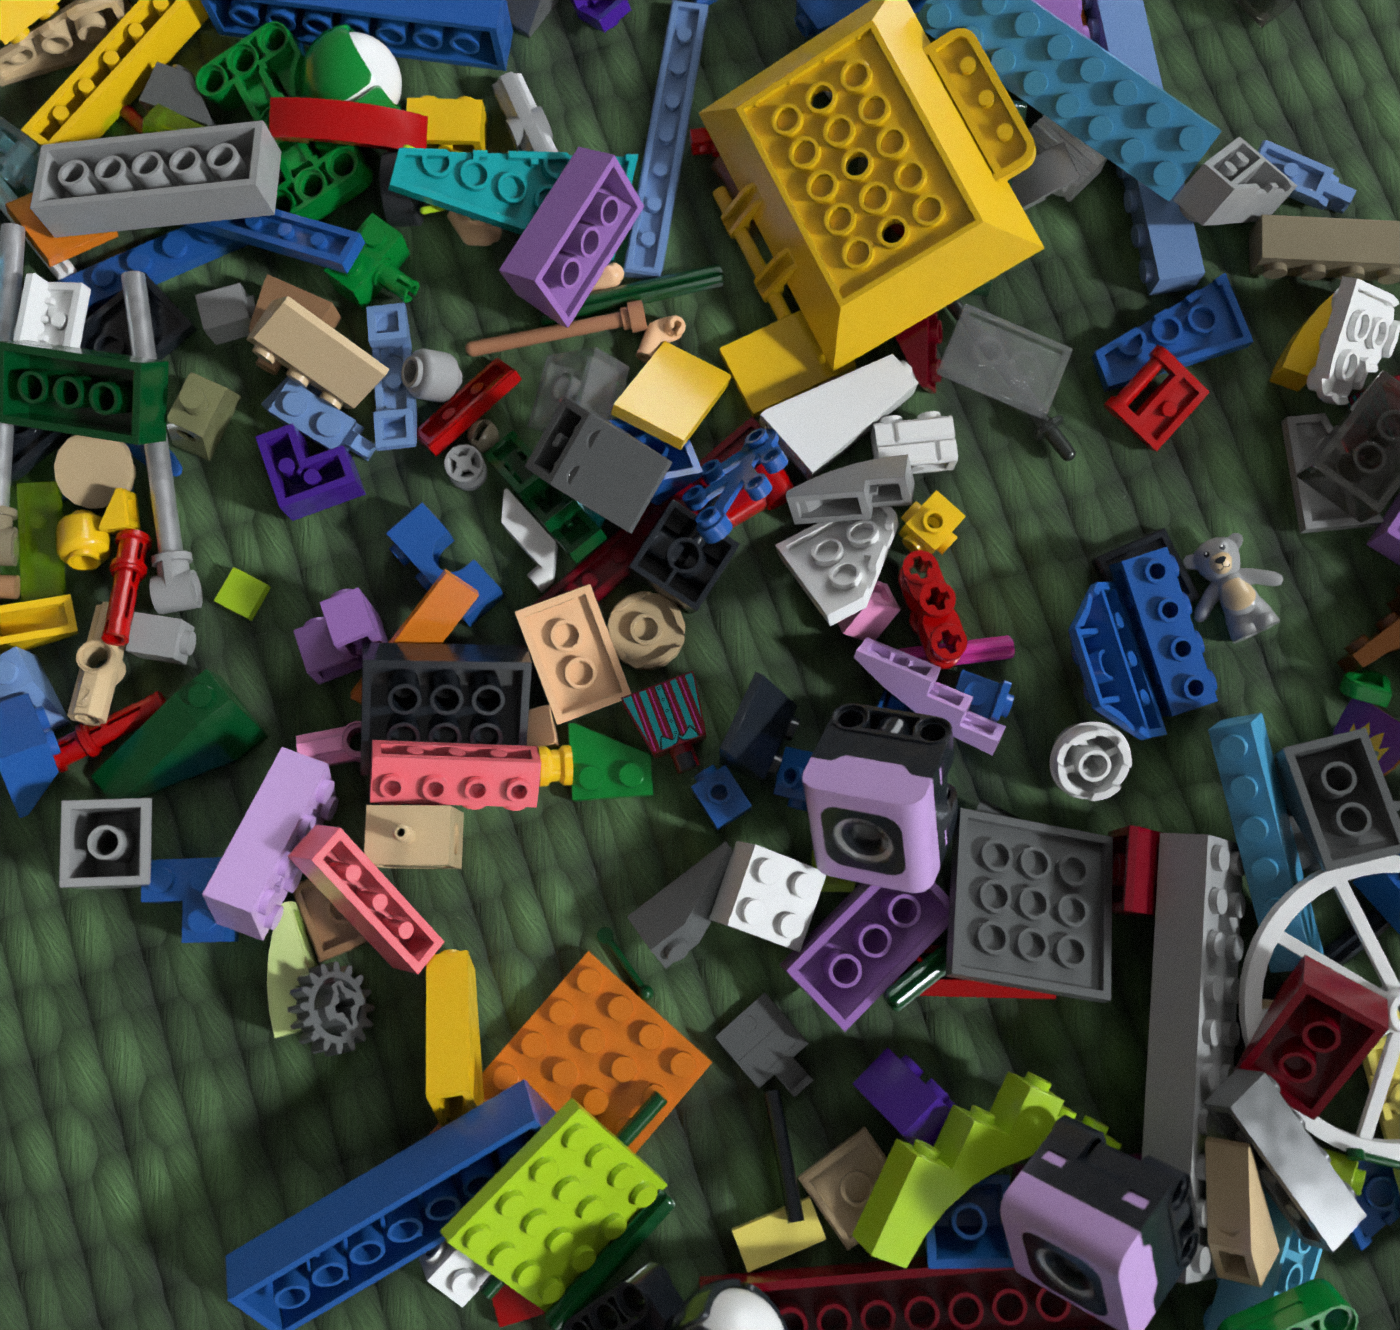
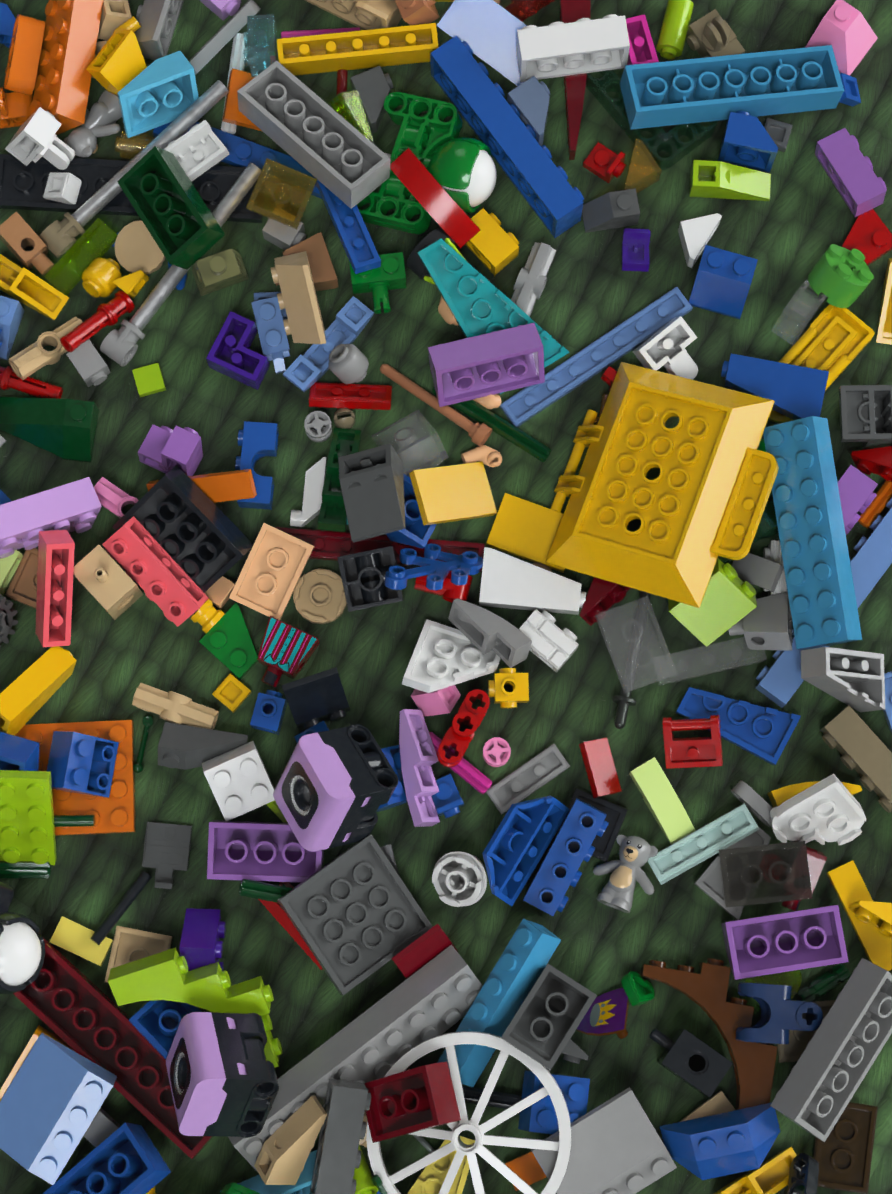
camera: 45 degrees right, 0 degrees up
none -> blue slope [47,731,119,798]
none -> tan piece [132,683,219,730]
none -> yellow tile [212,673,251,713]
none -> clear yellow slope [246,158,317,230]
none -> bright pink wheel [483,737,511,767]
none -> light grey tile [486,744,570,815]
none -> tile [579,737,622,798]
none -> yellowish green slope [629,757,696,845]
none -> white brick [632,316,698,380]
none -> light aqua tile [648,803,759,885]
none -> clear tile [652,637,767,686]
none -> lime brick [668,558,757,647]
none -> light grey torso [728,592,792,651]
none -> light grey beam [731,780,772,827]

